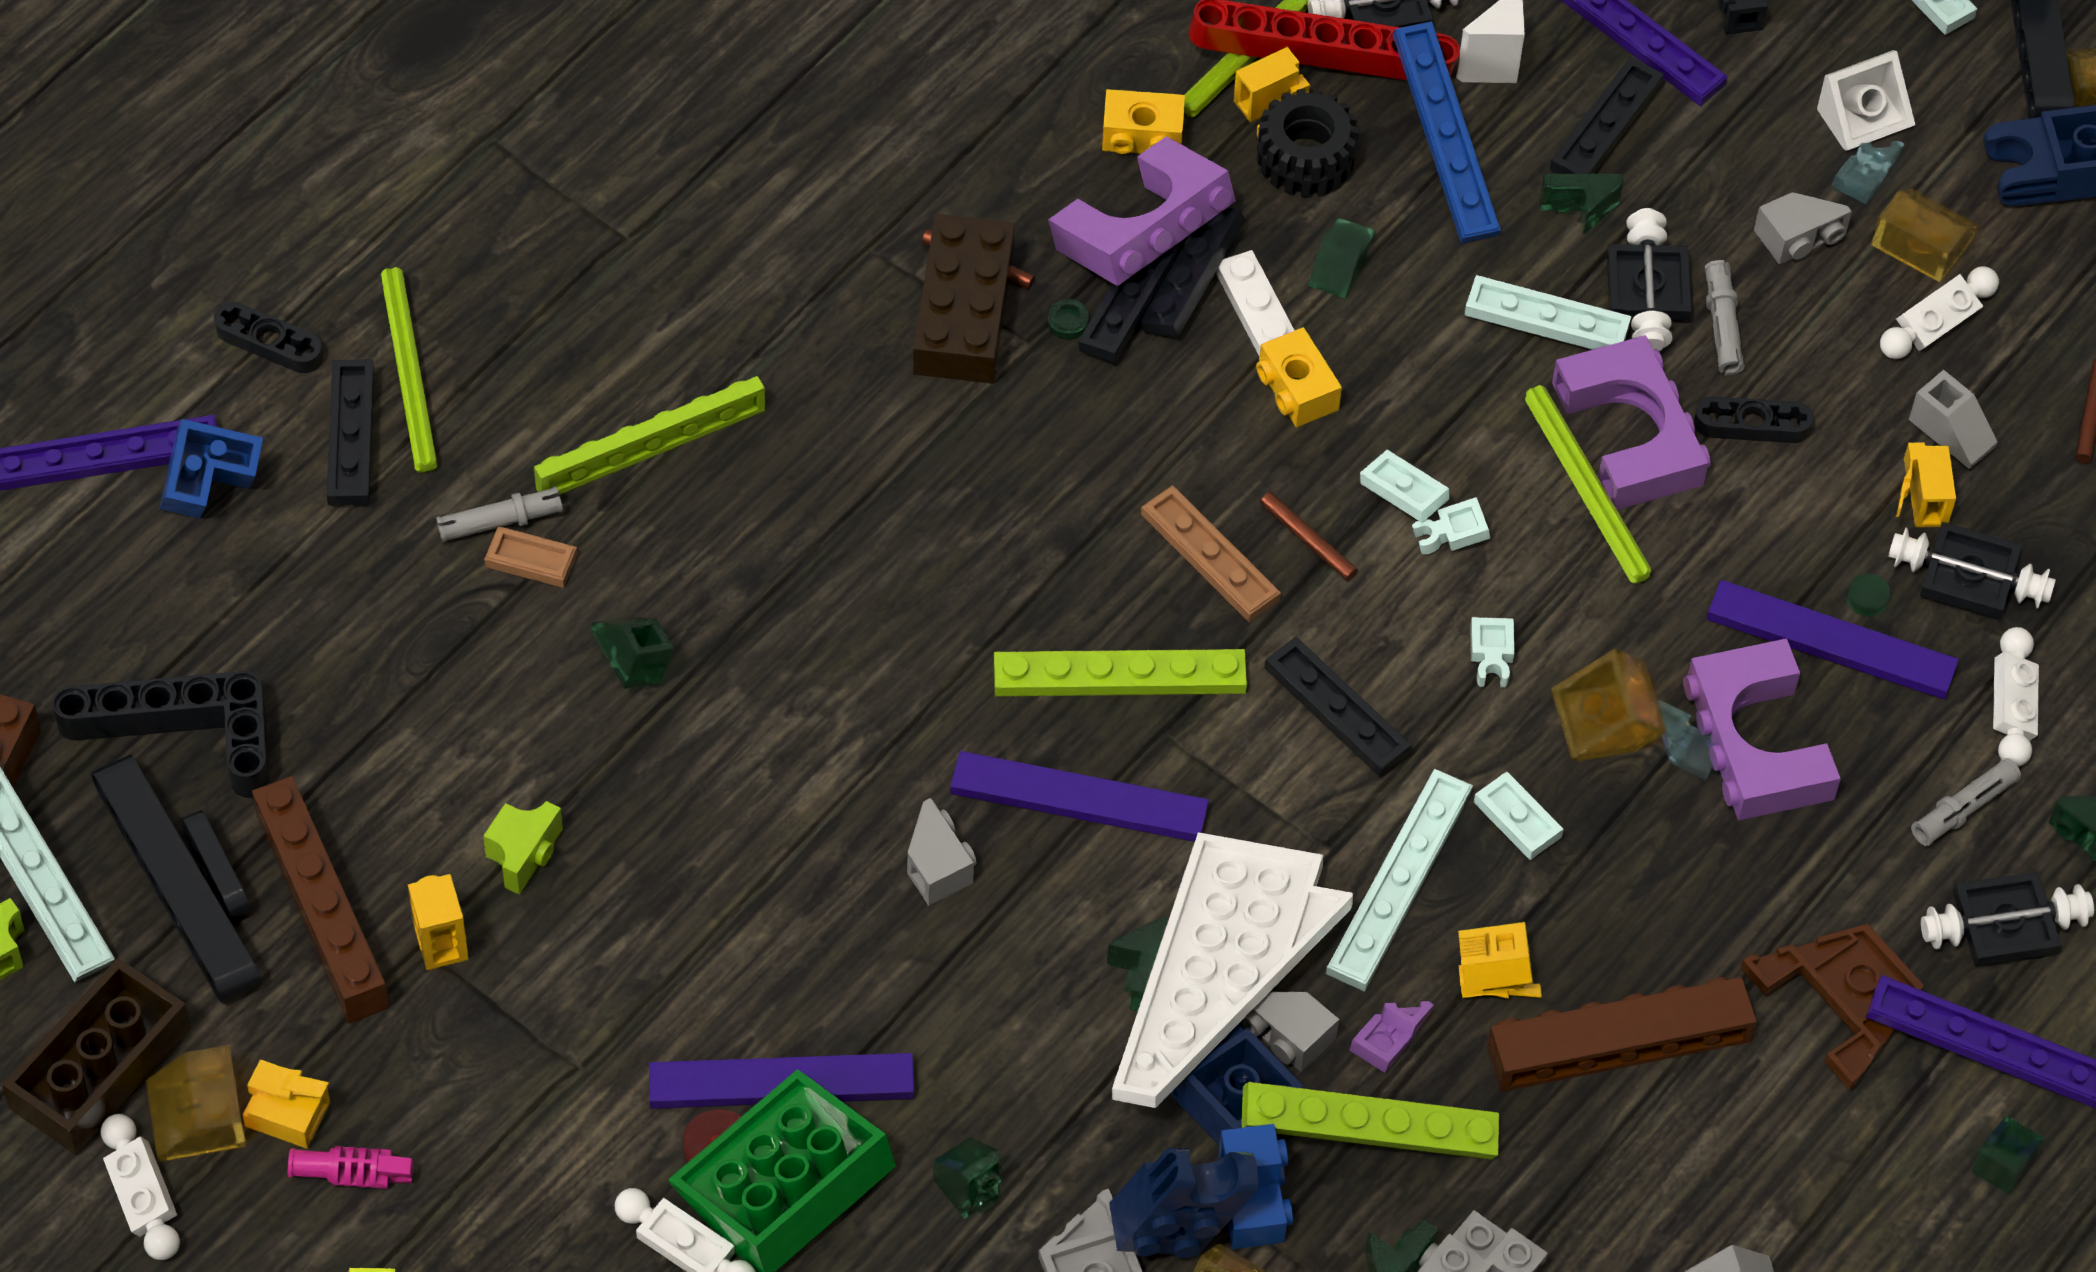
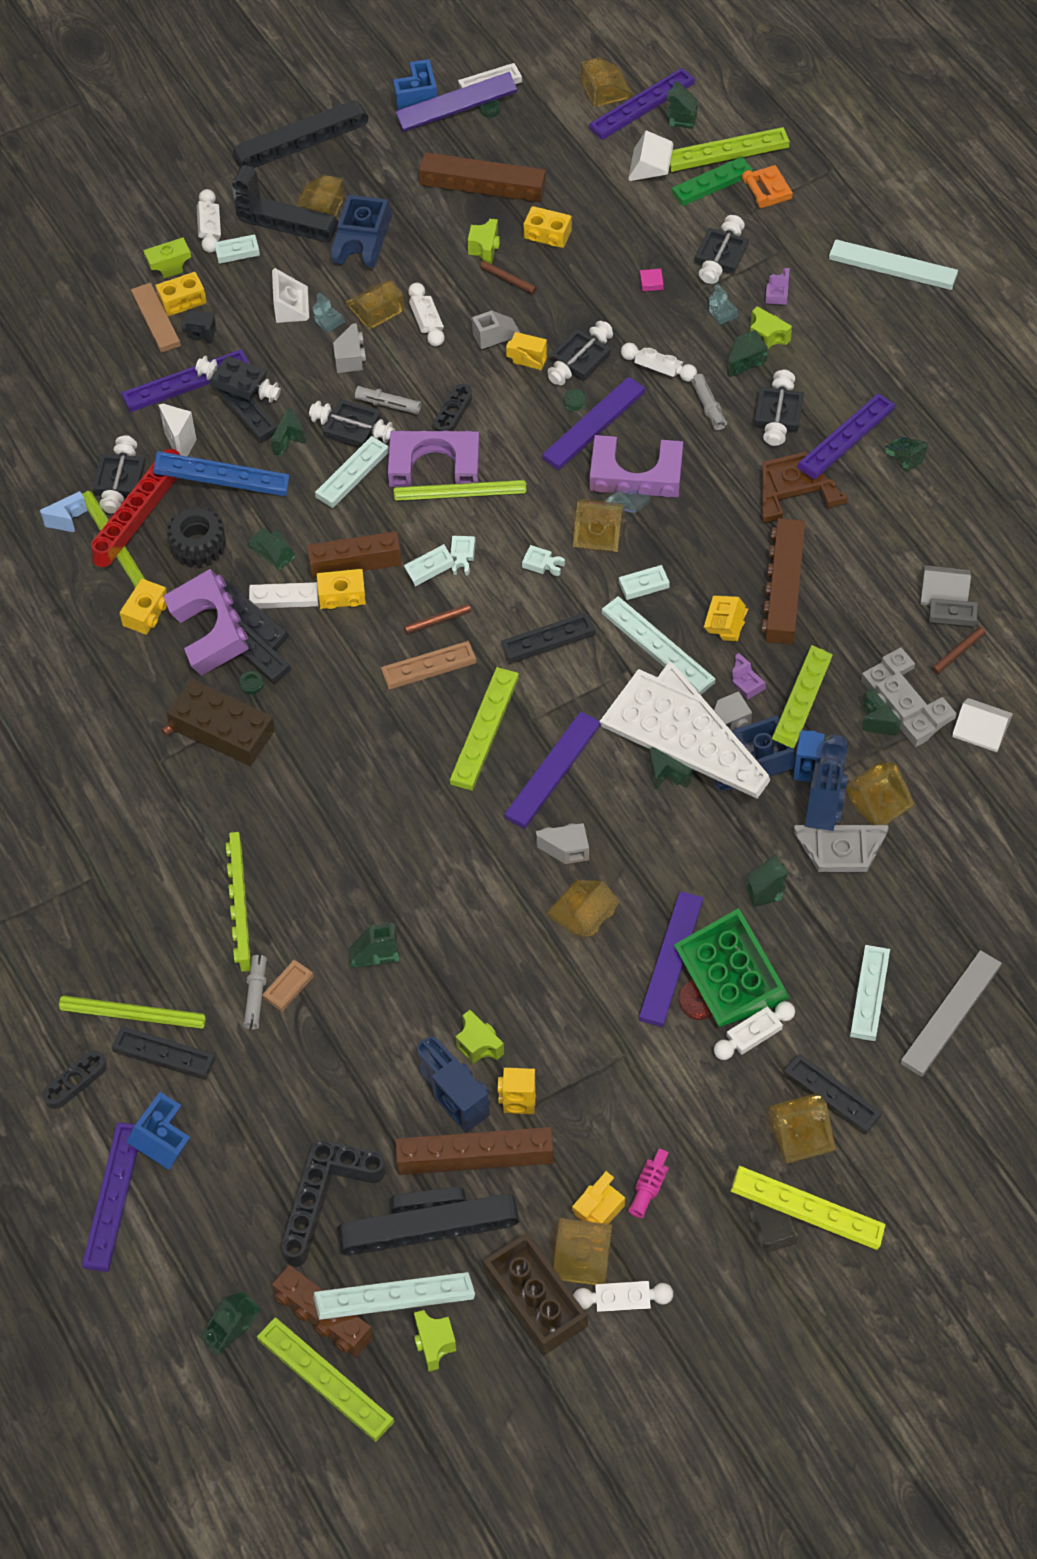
camera: 65 degrees left, 0 degrees up
yellow piece [1233,47,1310,137] -> none
none -> black plate [195,356,281,403]
none -> reddish brown brick [307,531,402,579]
none -> dark blue brick [417,1037,490,1133]
none -> clear yellow slope [546,880,620,937]

